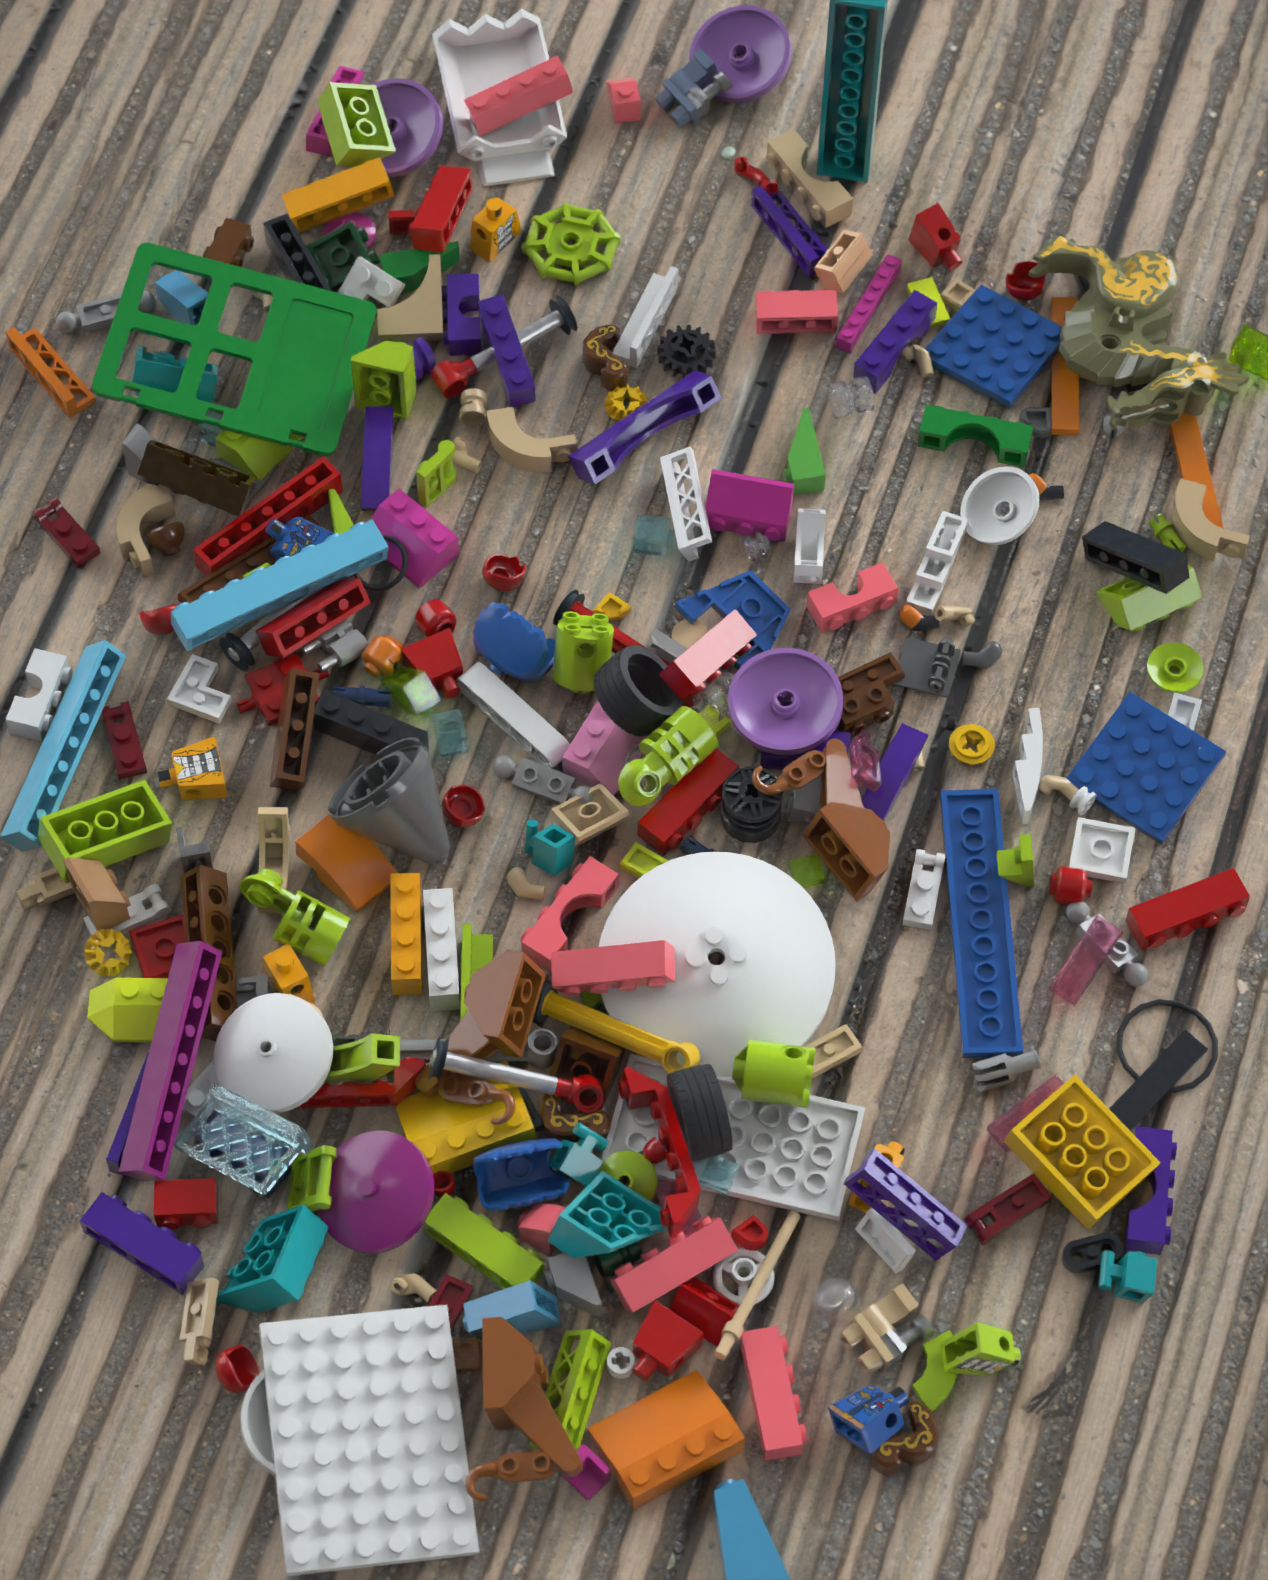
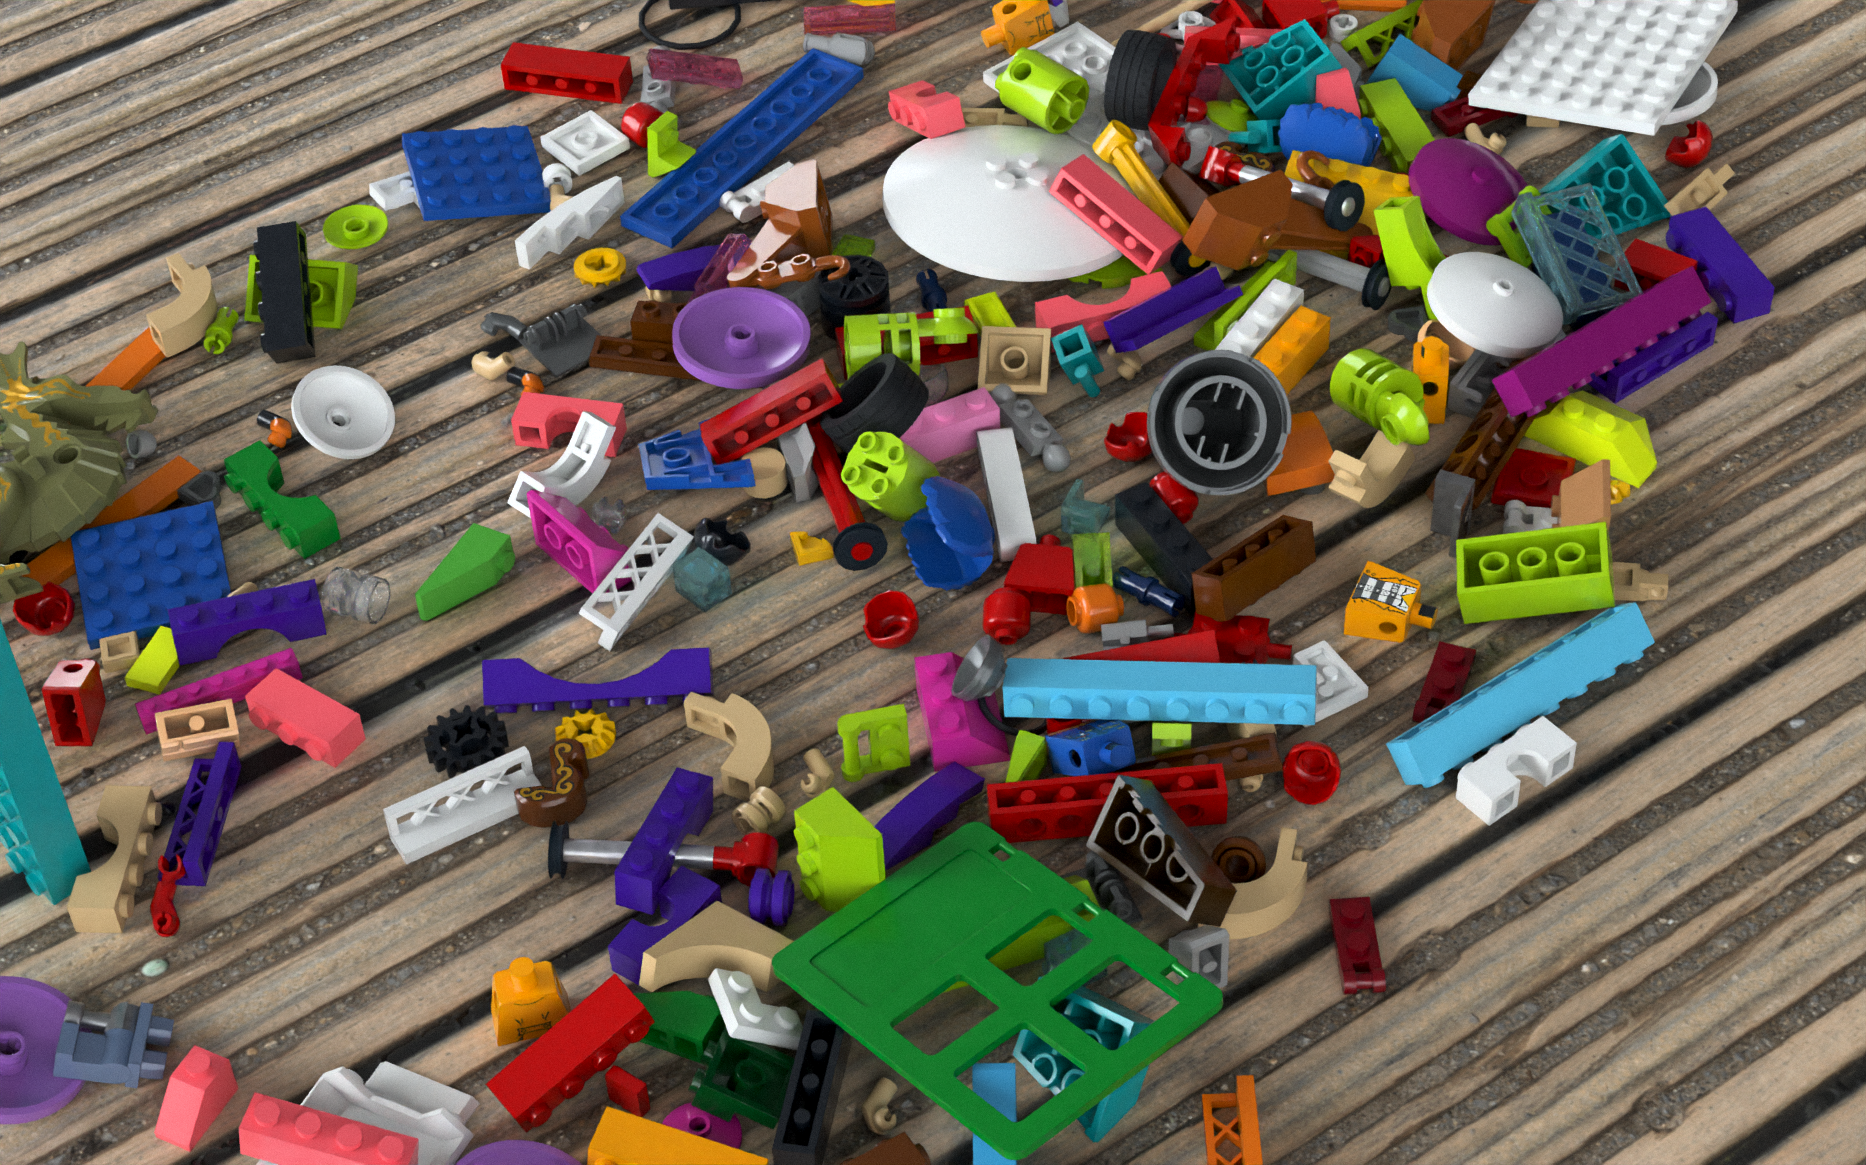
camera: 140 degrees left, 15 degrees down
lime plate [521,202,621,286] -> none
white slope [905,511,969,616] -> none
none -> black hair [694,518,751,567]
none -> coral arch [888,80,966,139]
none -> dark grey piece [951,635,1008,702]
none -> dark purple fence [1103,266,1243,353]

